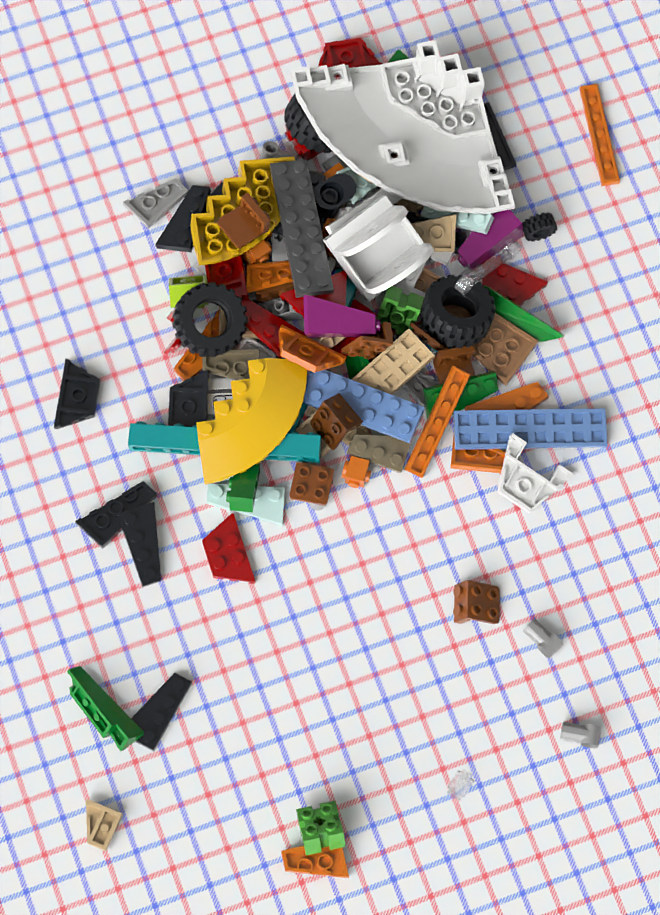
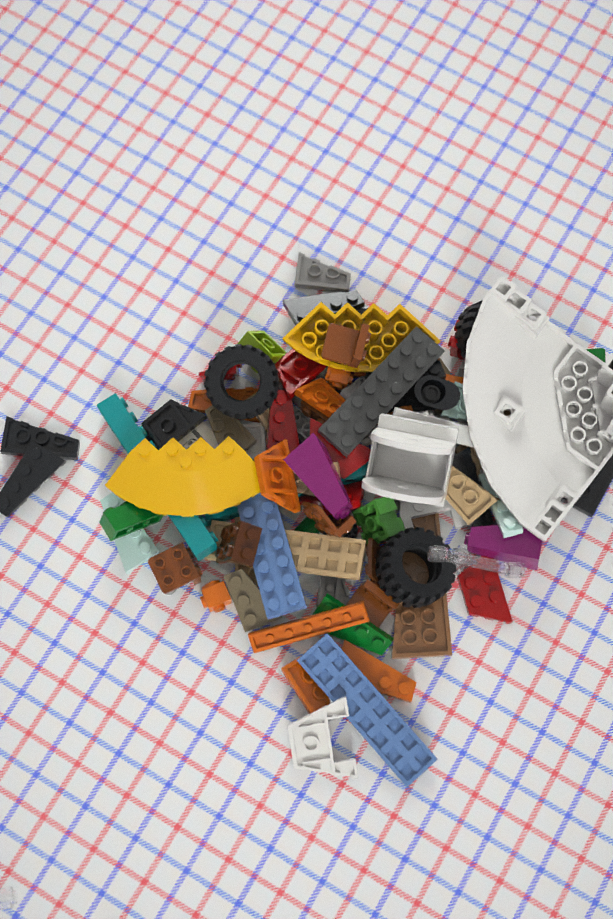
camera: 50 degrees right, 0 degrees up
black wing [54,358,101,429] -> none
red wing [202,513,256,584] -> none
light grey piece [260,141,298,161] -> none
red wing [318,38,383,78] -> none
dark orange bracket [453,580,500,625] -> none
green wedge [484,285,565,342] -> none
black tyre [522,212,557,242] -> none
light grey piece [523,619,563,658] -> none

